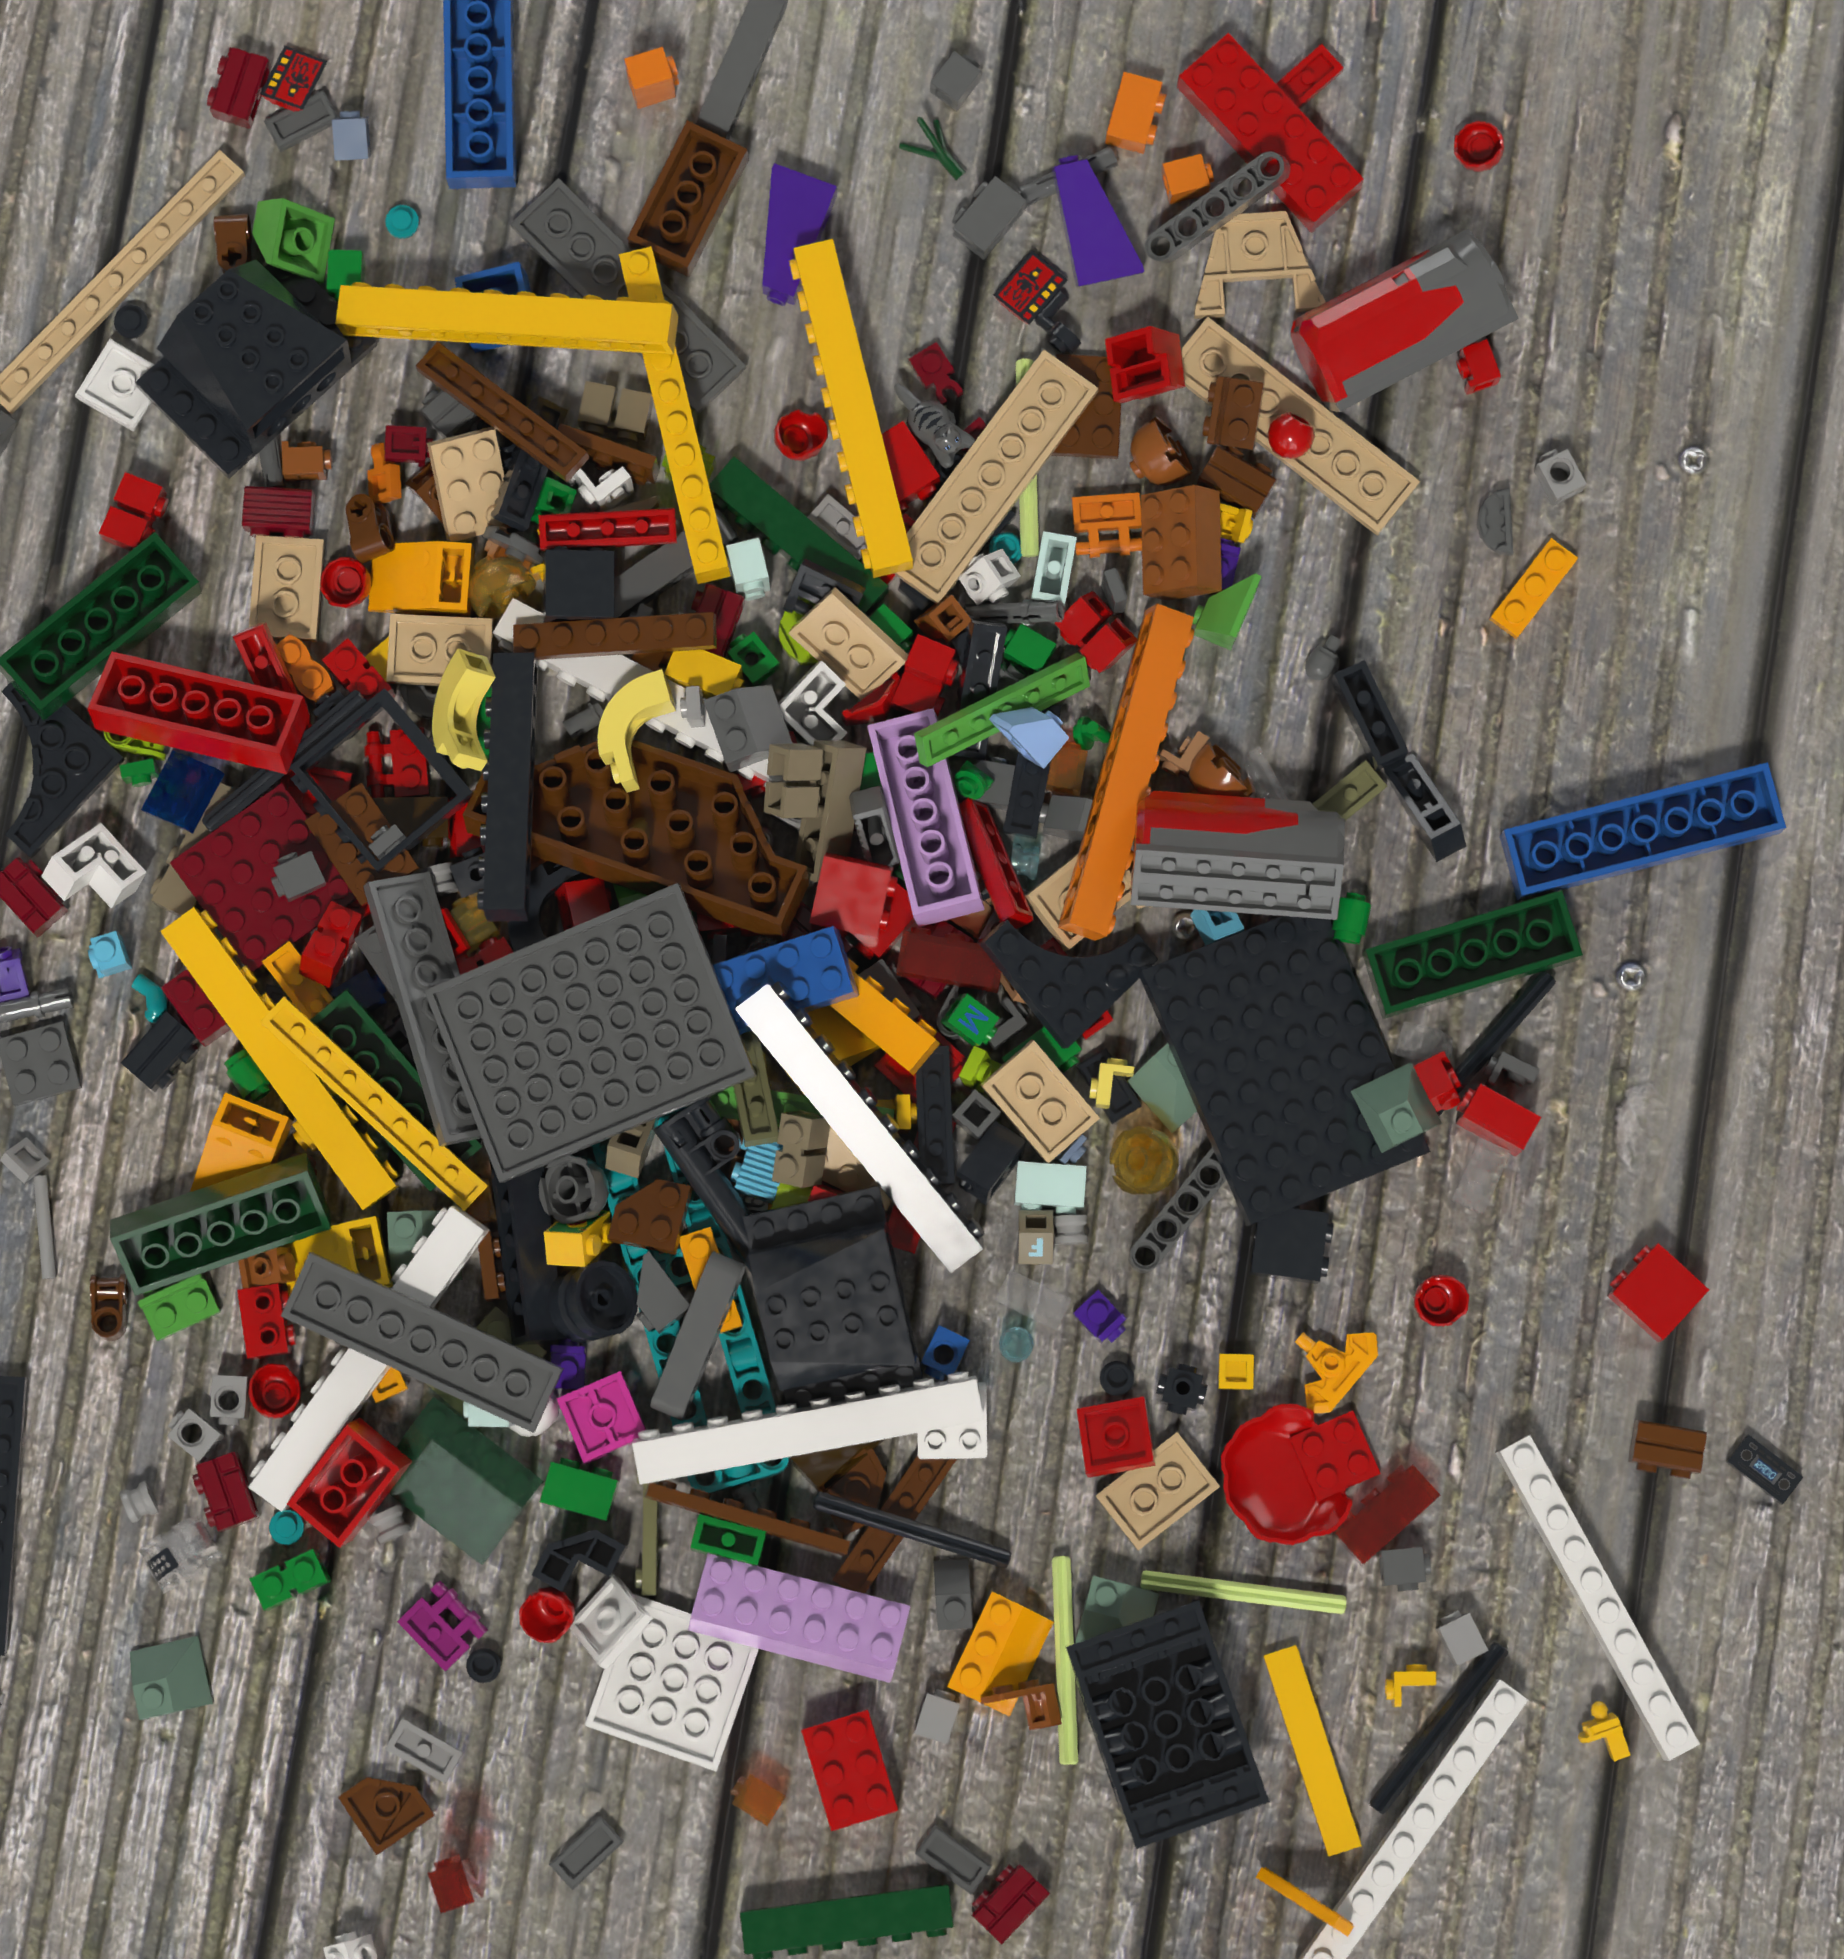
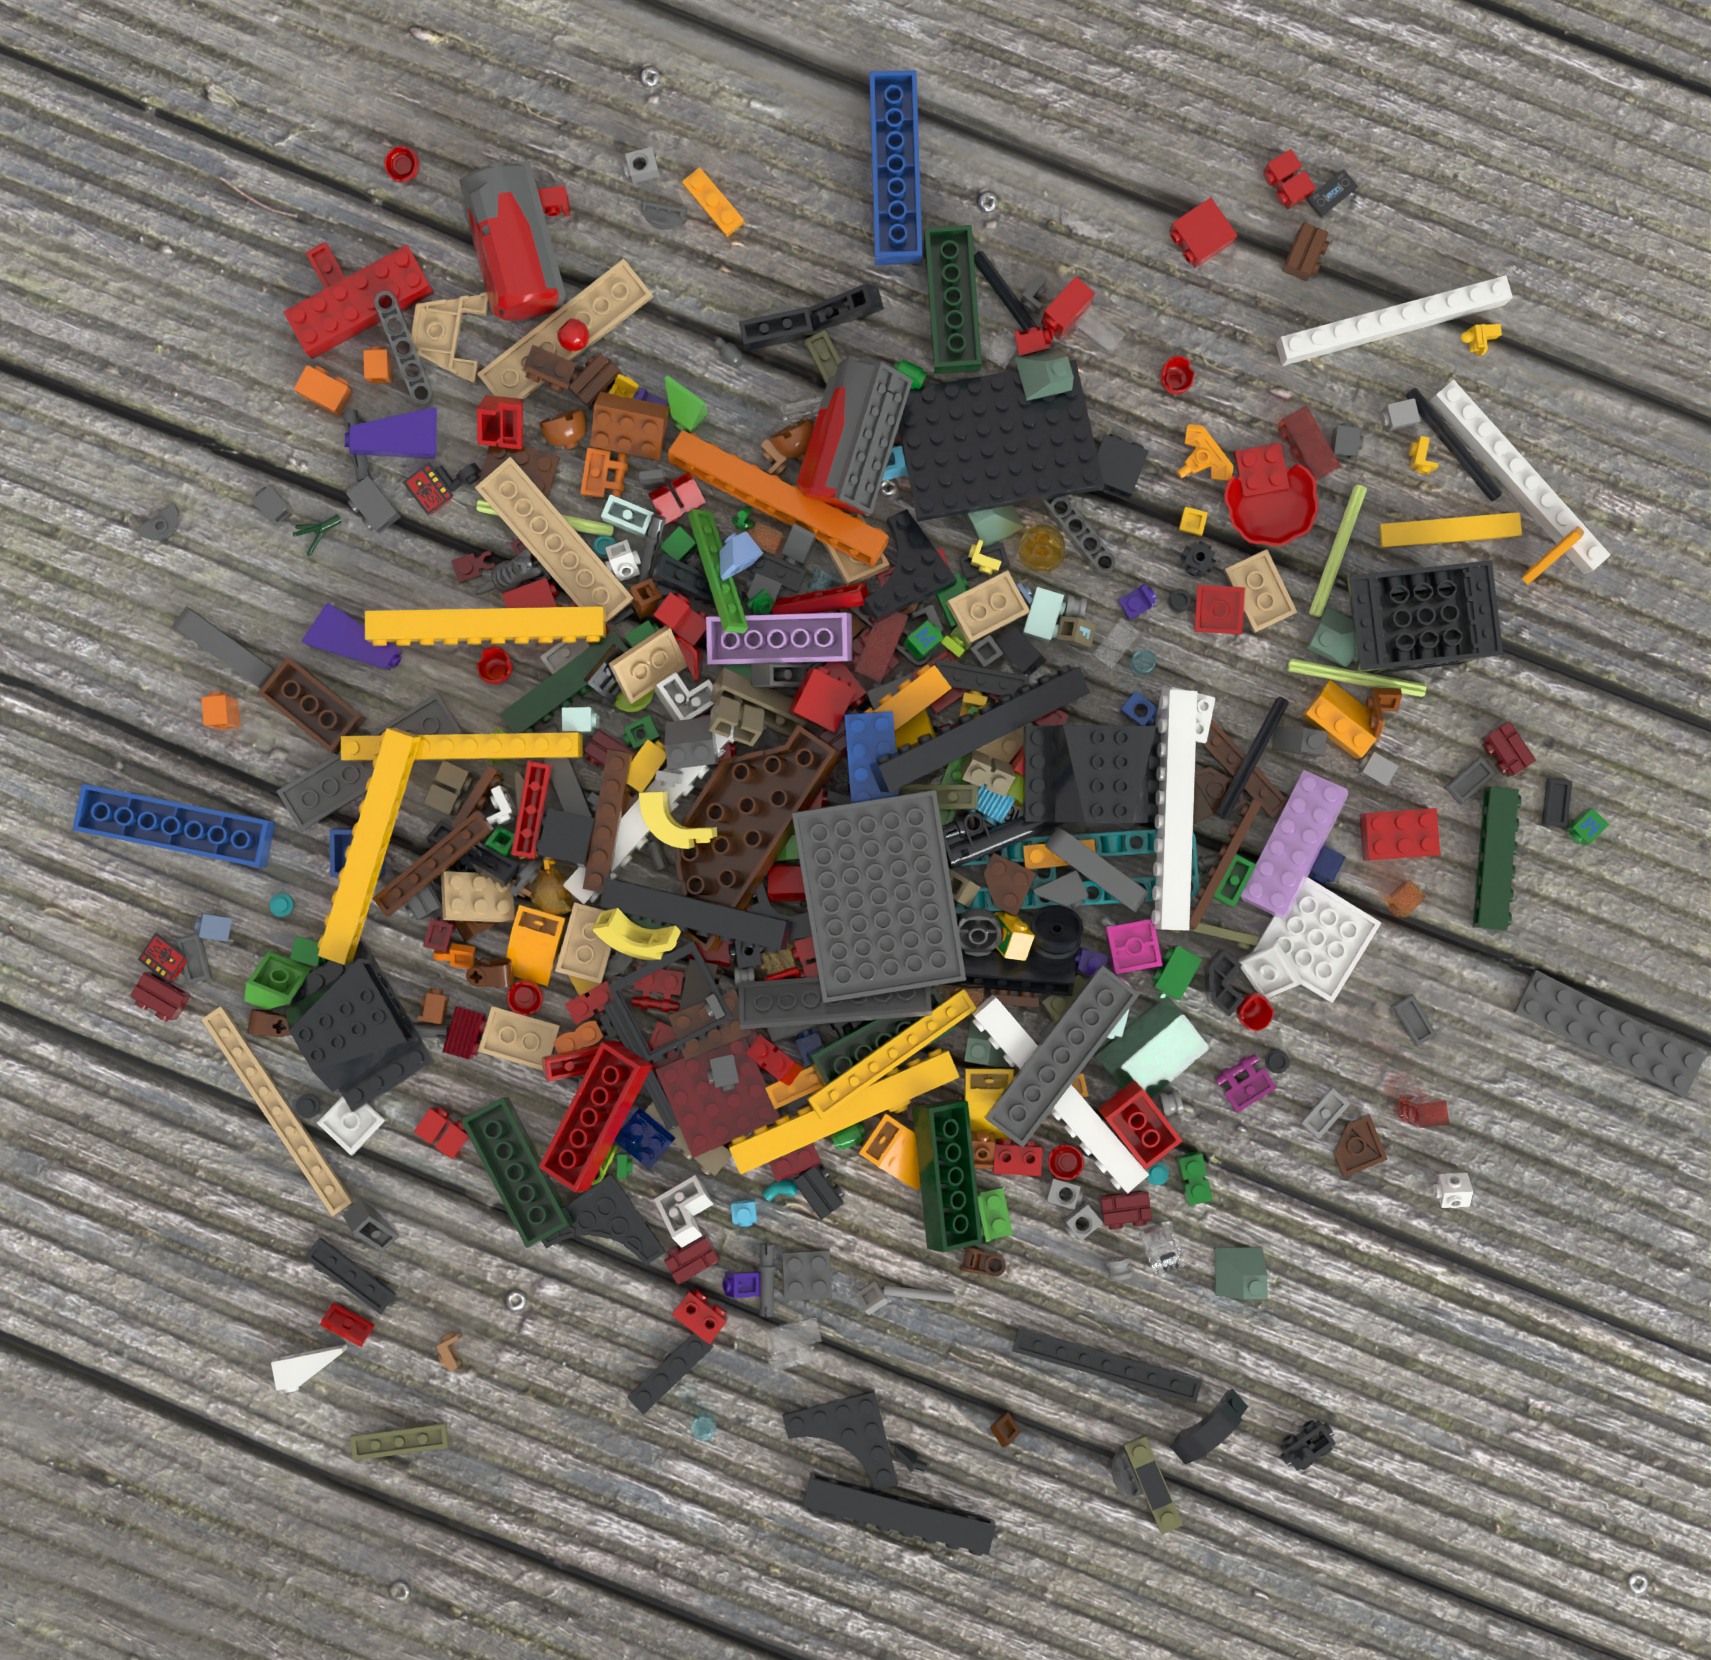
camera: 80 degrees left, 5 degrees up
none -> red piece [1263,149,1316,210]
none -> clear blue brick [1310,846,1346,884]

